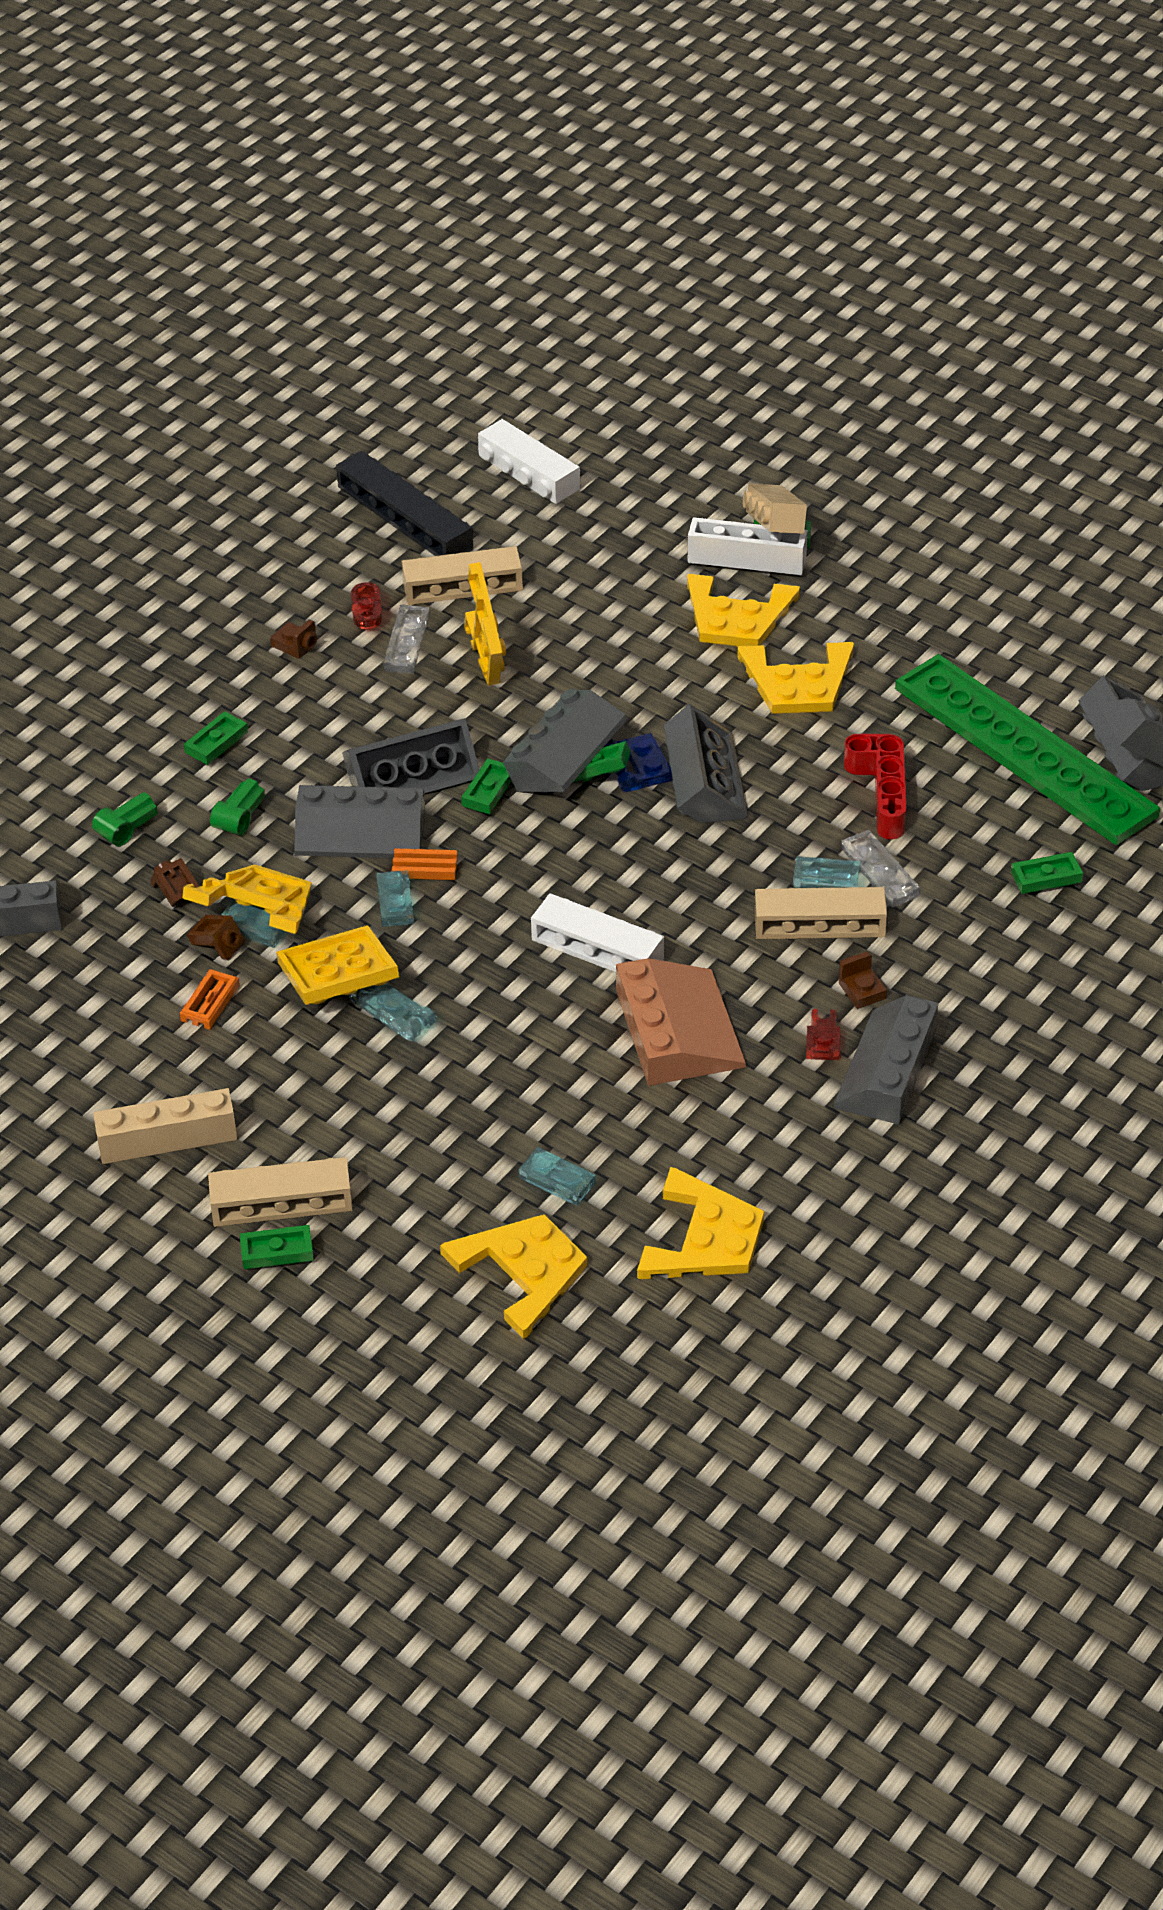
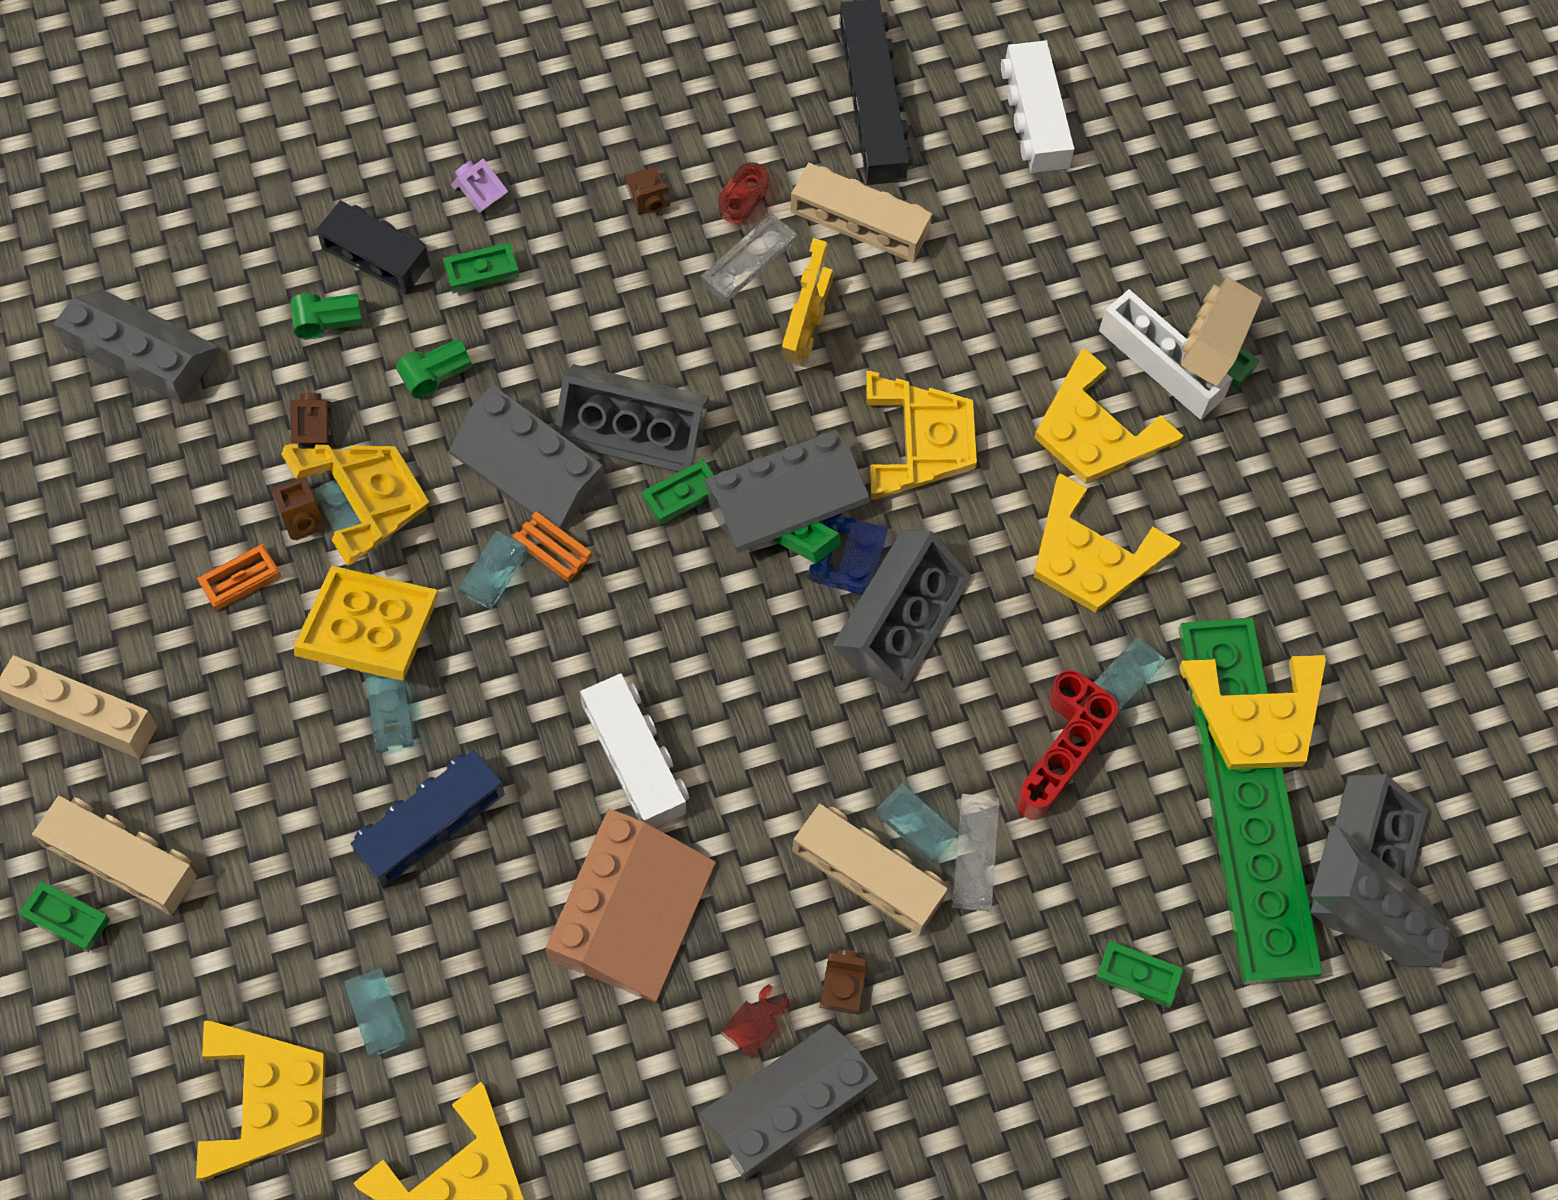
camera: 30 degrees right, 20 degrees up
none -> black brick [316,200,430,295]
none -> dark blue brick [350,749,505,889]
none -> lavender bracket [451,158,508,214]
none -> yellow wing [866,371,977,500]
none -> clear light blue plate [1094,636,1166,714]
none -> yellow wing [1179,655,1326,770]

